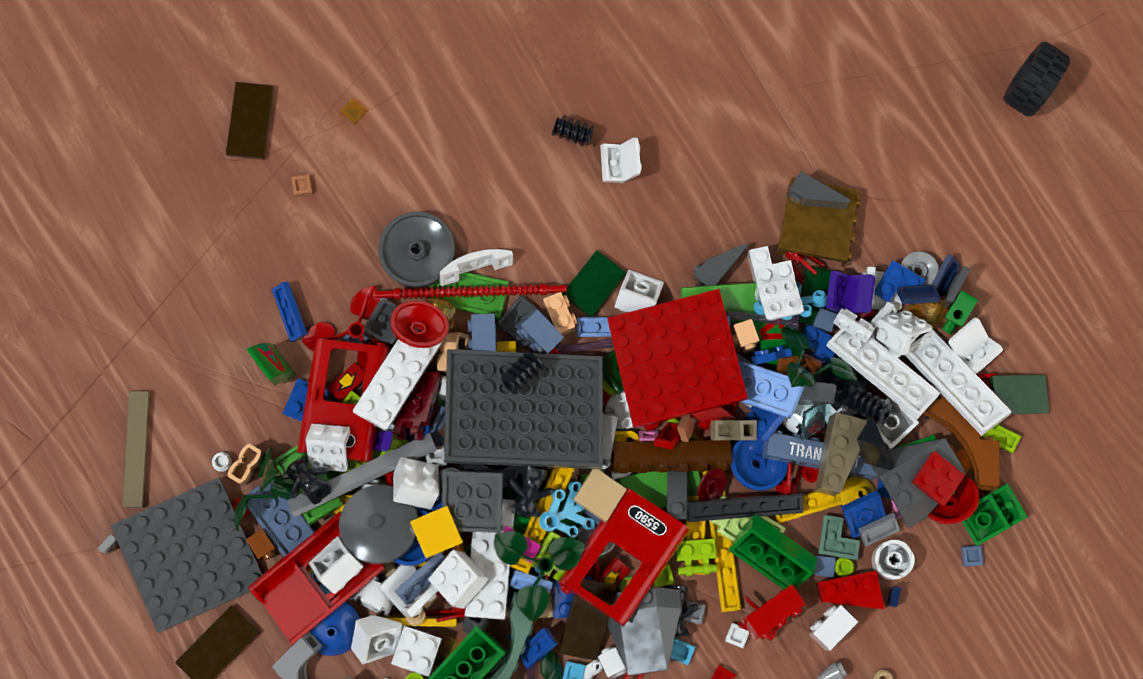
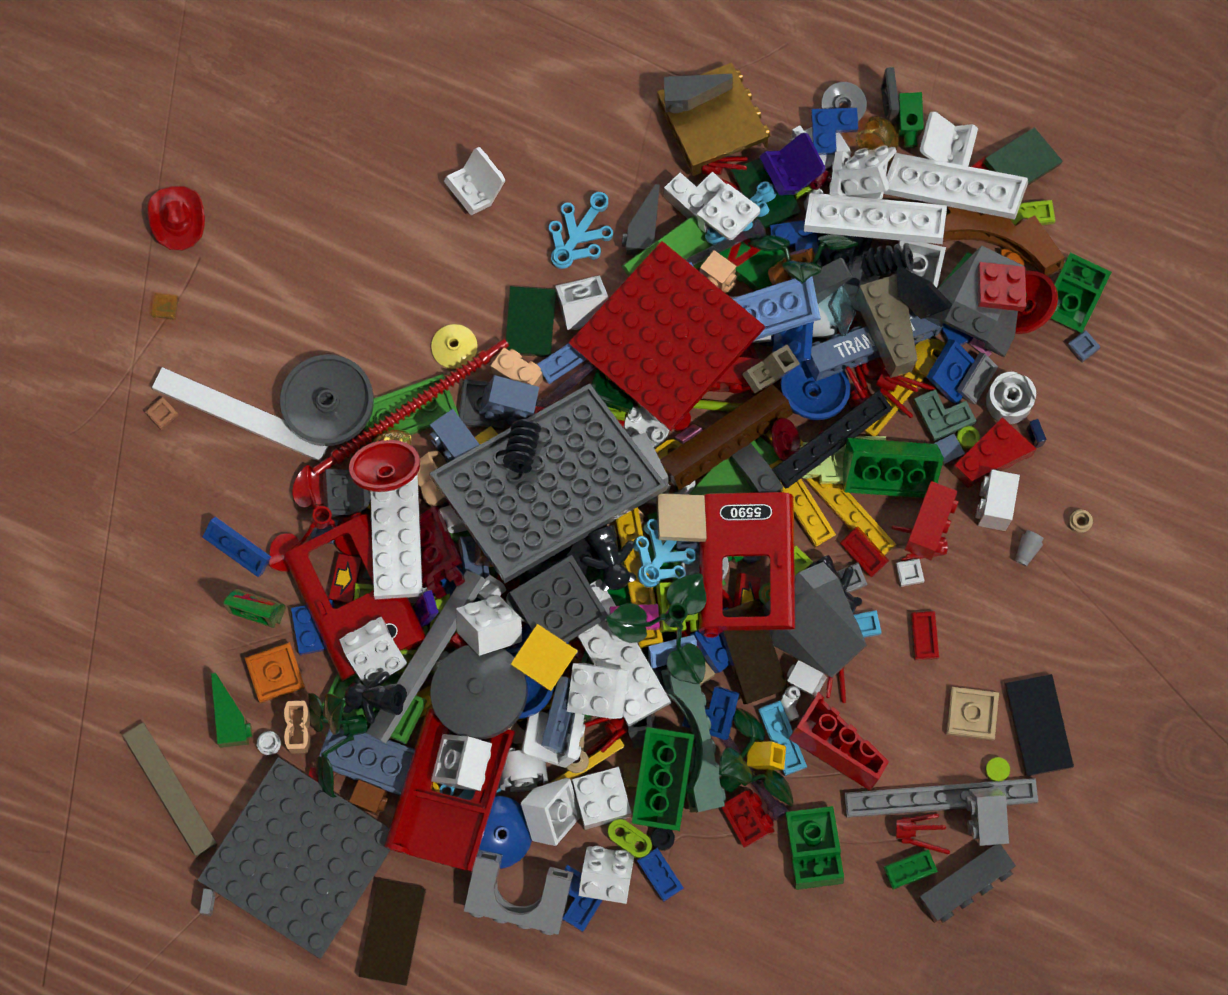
camera: 35 degrees left, 5 degrees down
dark brown tile [226,82,274,160] -> none
white slope [440,249,513,286] -> none
black piece [552,115,594,147] -> none
red tile [654,422,681,450] -> none
lime plate [676,538,717,576] -> none
nougat tile [677,415,694,442] -> none
blue plate [750,345,792,364] -> none
sand blue tile [812,308,838,333] -> none
white hinge [833,308,875,343] -> none
dark blue tile [897,285,940,304] -> none
dark blue tile [931,254,960,297] -> none
none -> red hat [147,186,205,251]
none -> white tile [152,367,329,462]
none -> green slope [211,673,252,748]
none -> orange plate [245,642,305,704]
none -> light yellow dish [431,324,477,369]
none -> medium azure plant [549,192,613,269]
none -> red tile [840,526,889,577]
none -> red plant [876,369,935,418]

